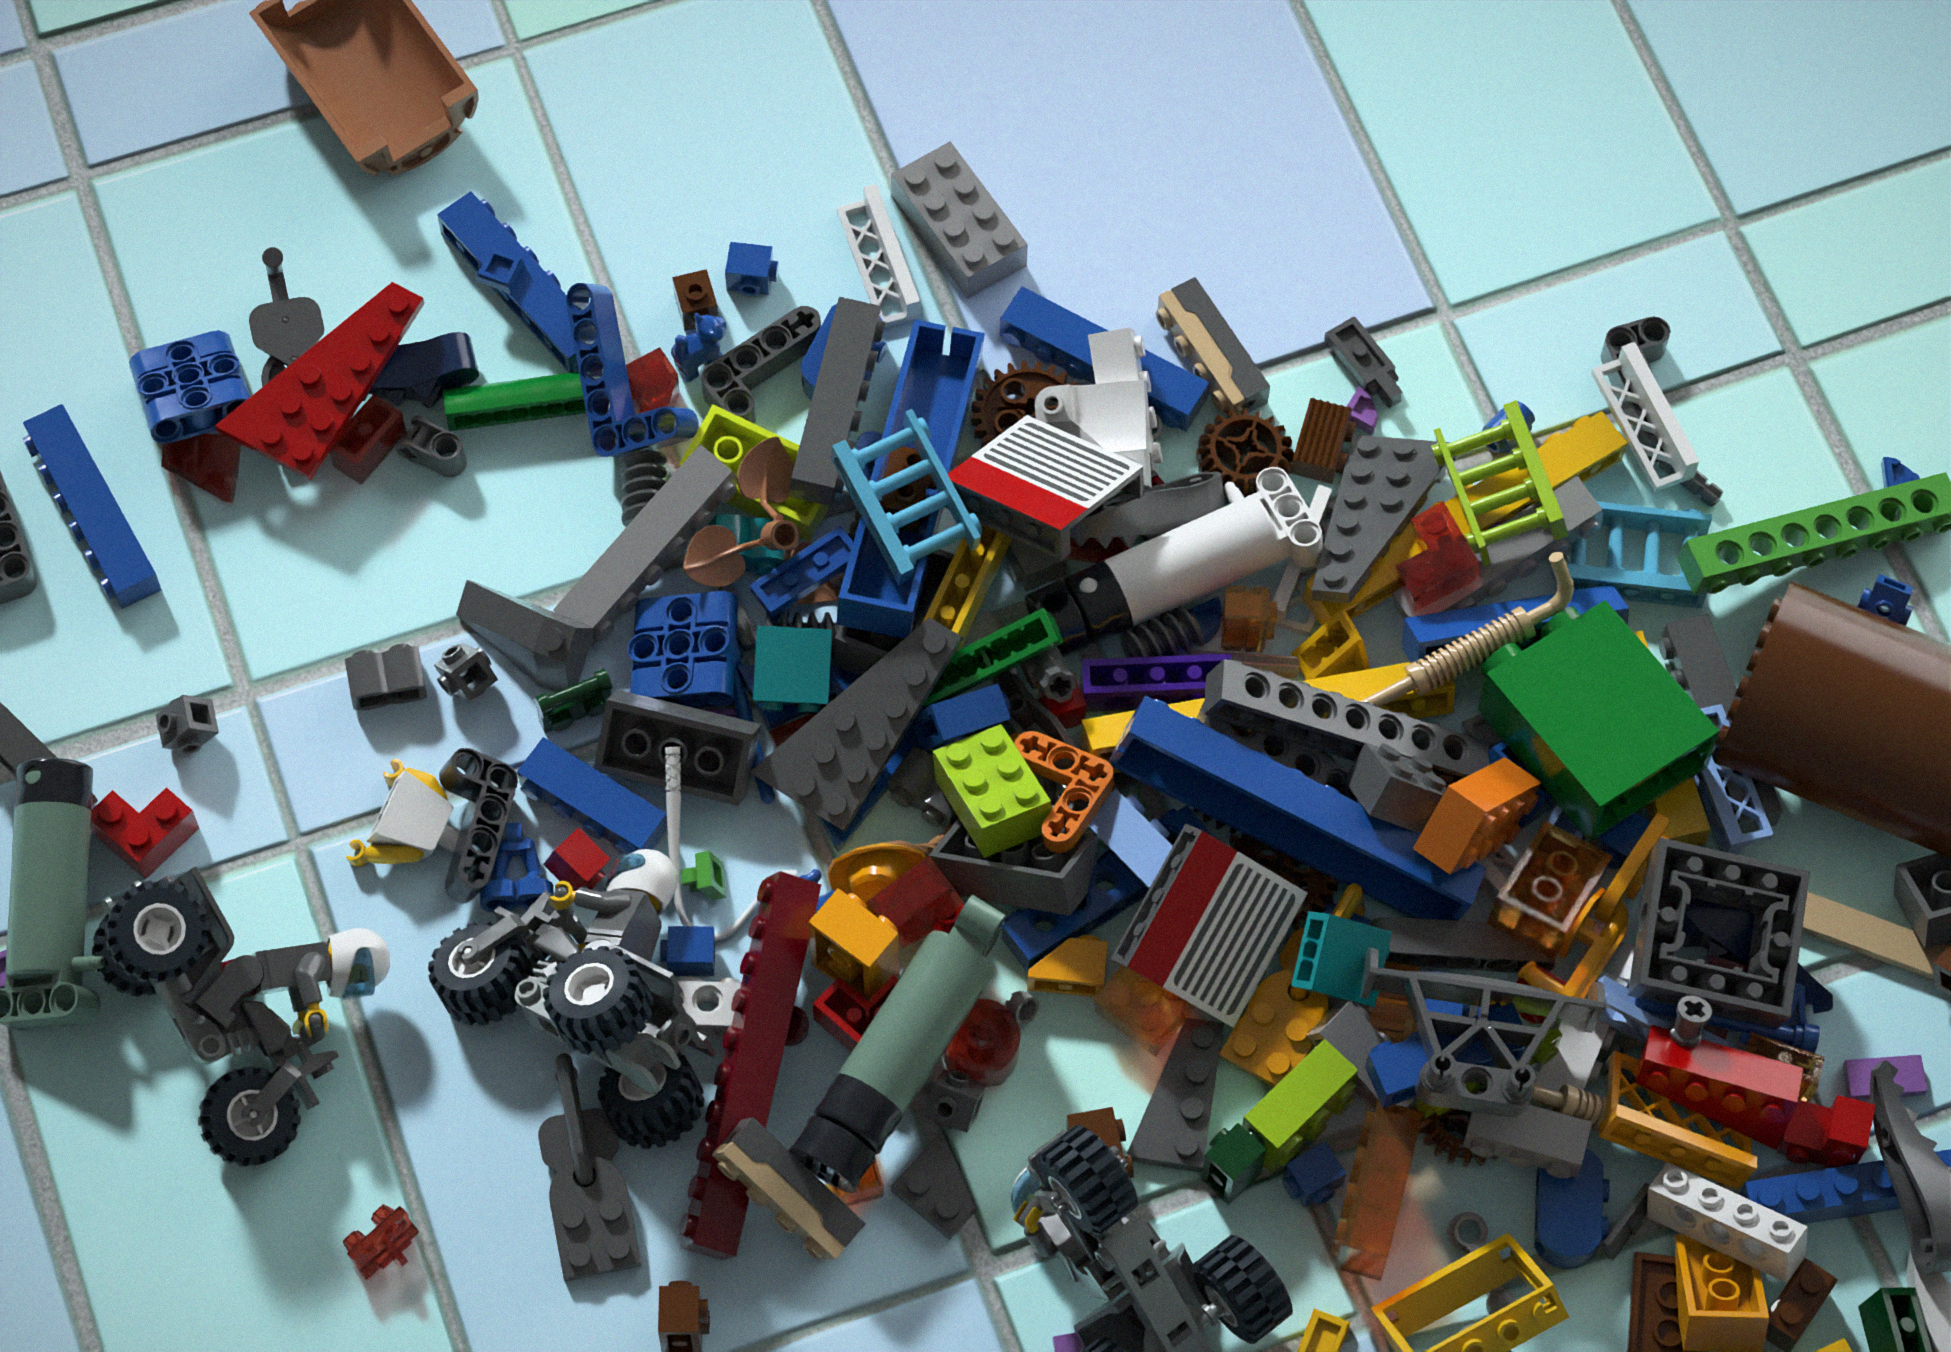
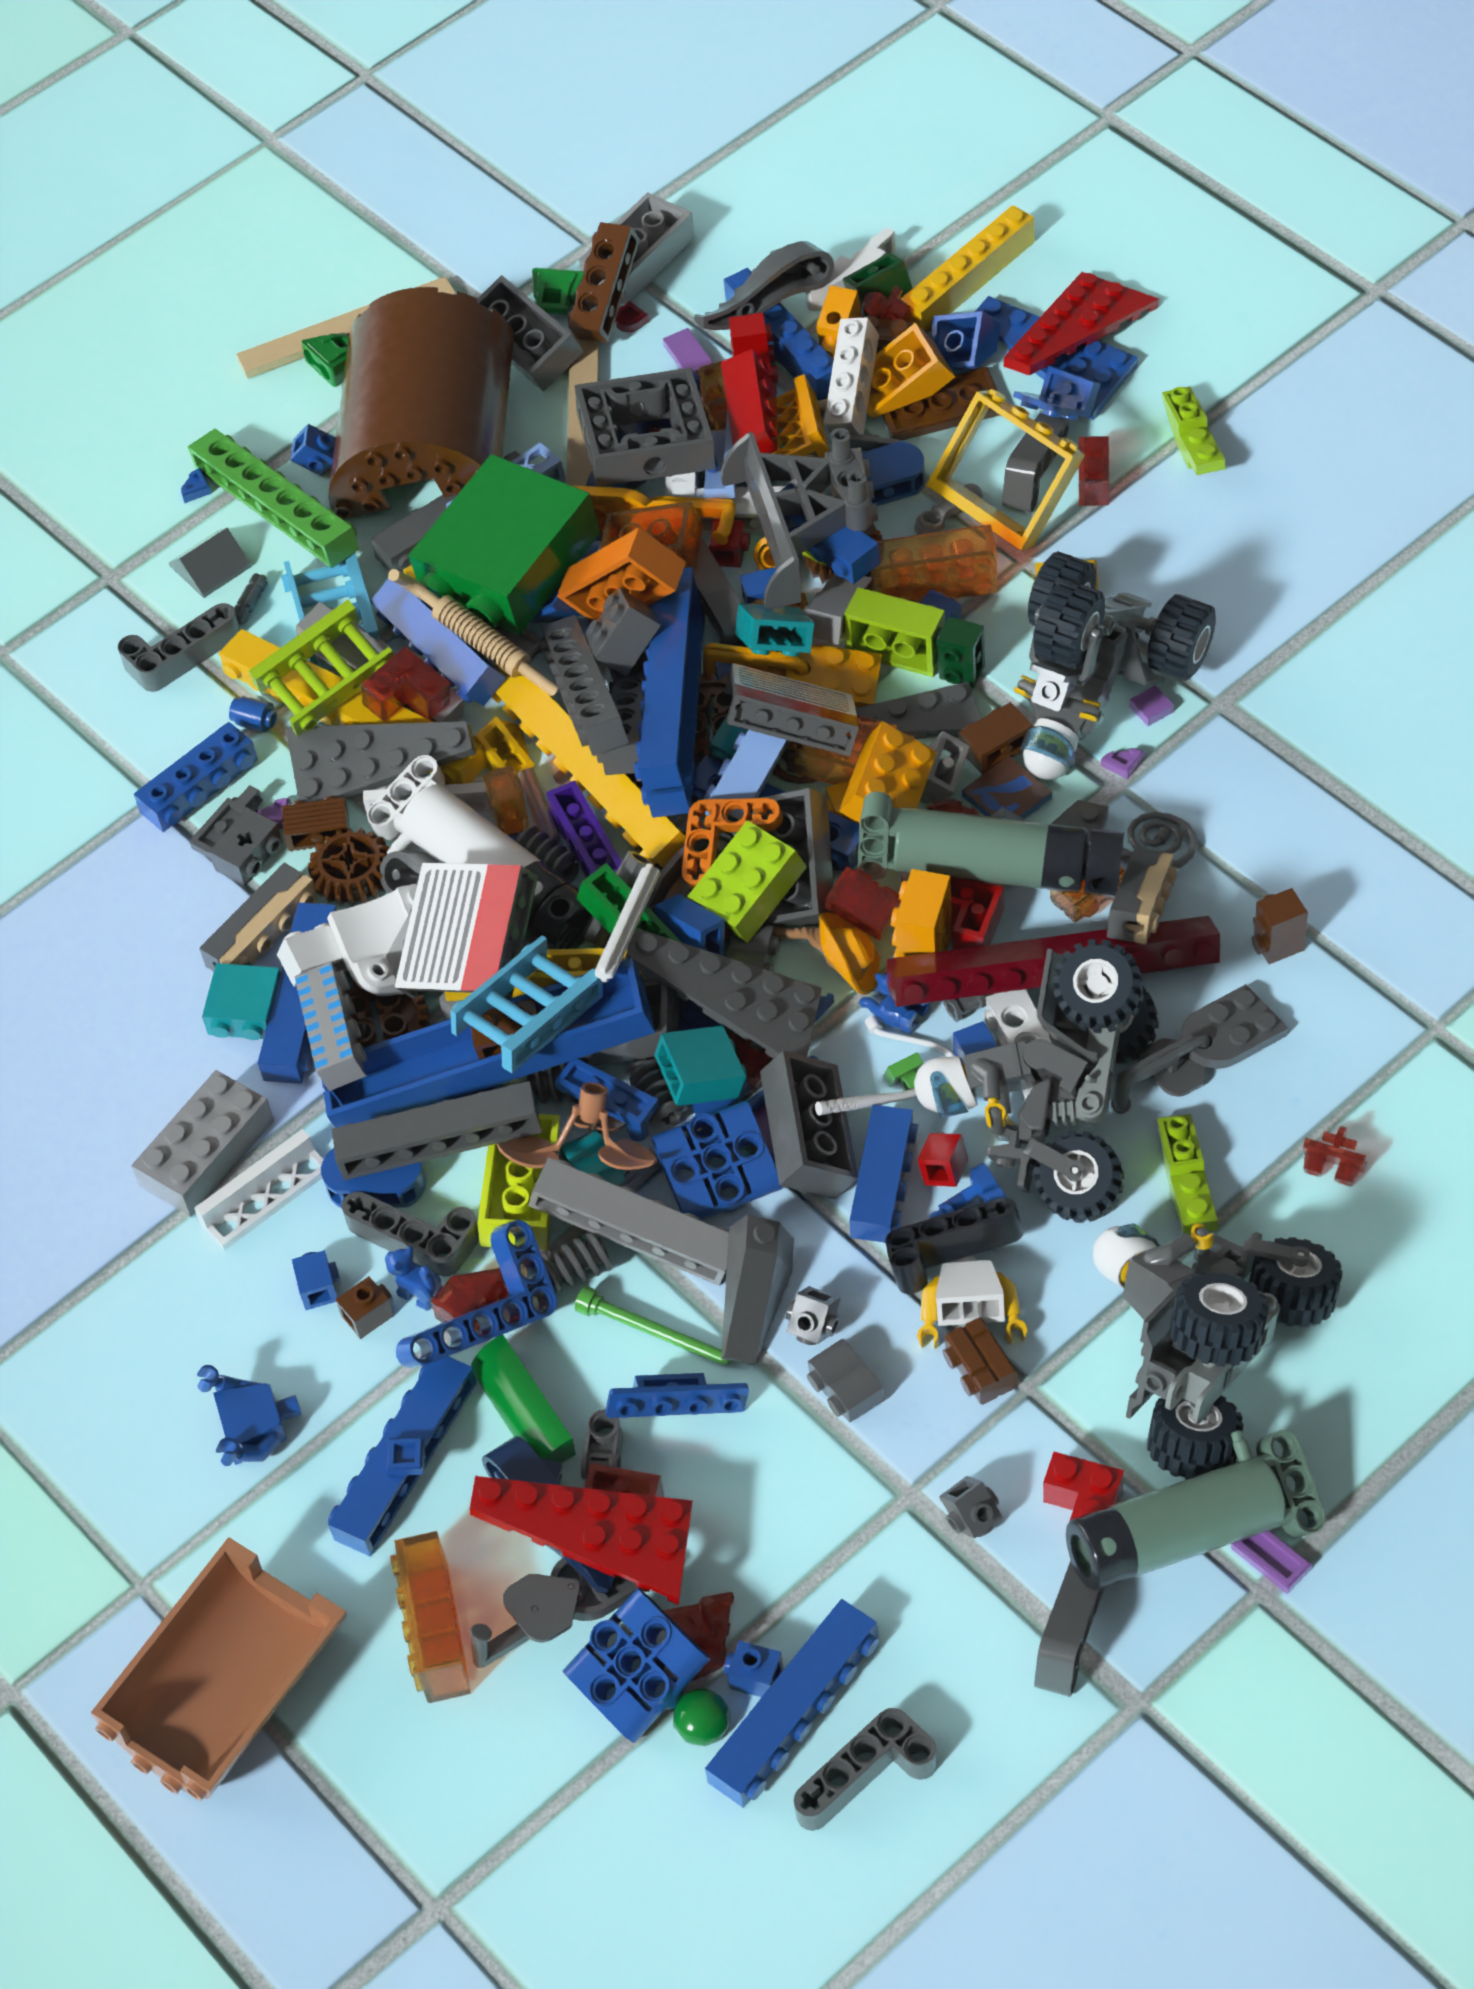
camera: 105 degrees left, 10 degrees down
dark green plate [535,668,613,733] -> none
white fence [1591,342,1700,492] -> none
dark grey bush [1669,995,1712,1047] -> none
none -> blue brick [133,721,258,832]
none -> dark grey slope [168,527,251,598]
none -> blue torso [197,1365,302,1466]
none -> teal brick [202,963,280,1040]
none -> dark grey brick [209,808,283,886]
none -> light grey brick [294,961,367,1091]
none -> clear orange brick [390,1531,471,1704]
none -> bright green piece [575,1286,730,1365]
none -> white axle [595,864,660,982]
none -> blue bracket [605,1373,749,1418]
none -> green hair [673,1689,730,1746]
none -> blue brick [724,1640,784,1697]
none -> light orange torso [816,285,862,360]
none -> light orange brick [839,721,937,823]
none -> clear red hips [863,285,911,320]
none -> light grey brick [920,731,970,810]
none -> reddish brown brick [942,1317,1018,1405]
none -> reddish brown tile [962,756,1052,819]
none -> medium lavender tile [1101,748,1145,780]
none -> dark grey piece [1121,812,1198,869]
none -> lime slope [1157,1114,1218,1234]

